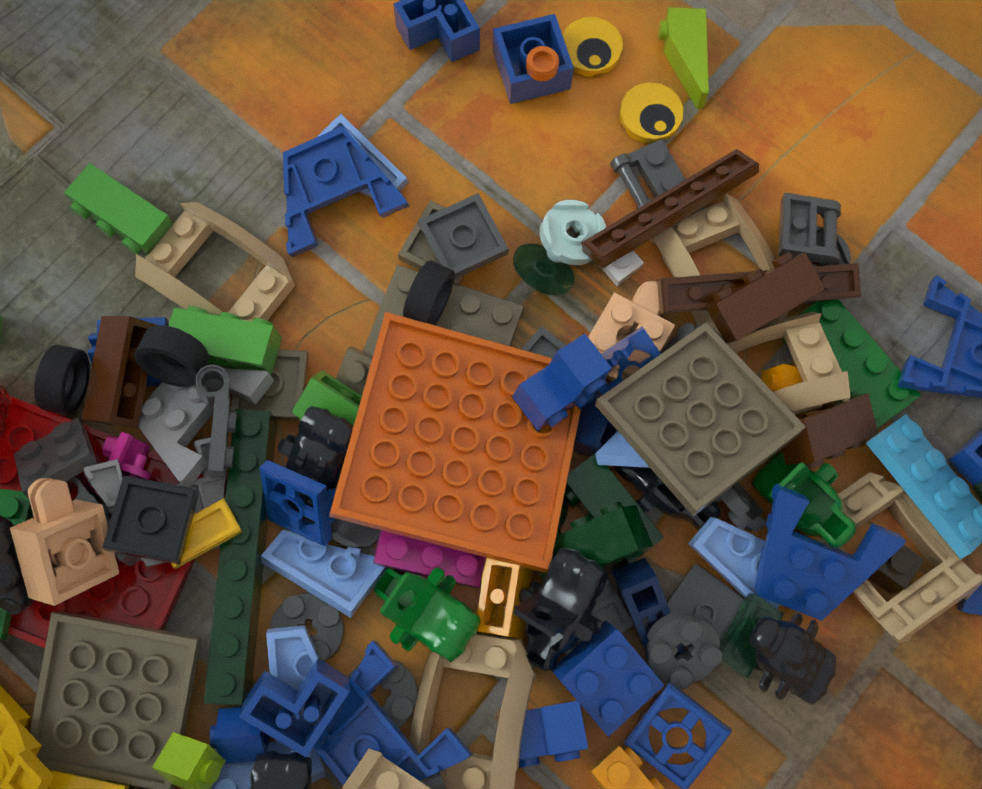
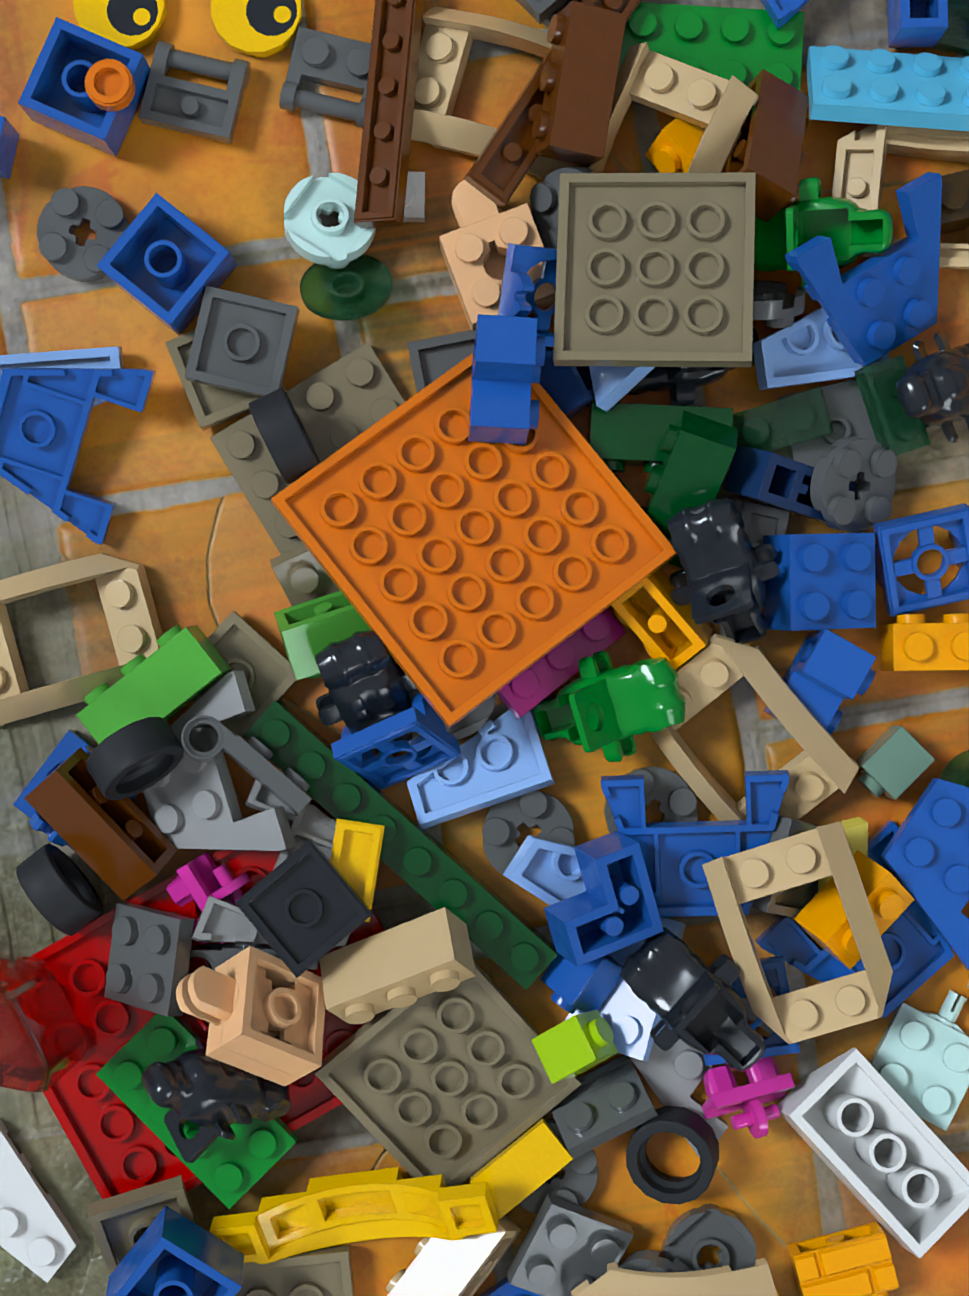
camera: 45 degrees left, 15 degrees up
none -> dark grey plate [37,186,130,282]
none -> blue brick [96,192,237,336]
none -> dark grey plate [139,41,251,144]
none -> tan brick [319,907,476,1024]
none -> clear green plate [732,387,834,452]

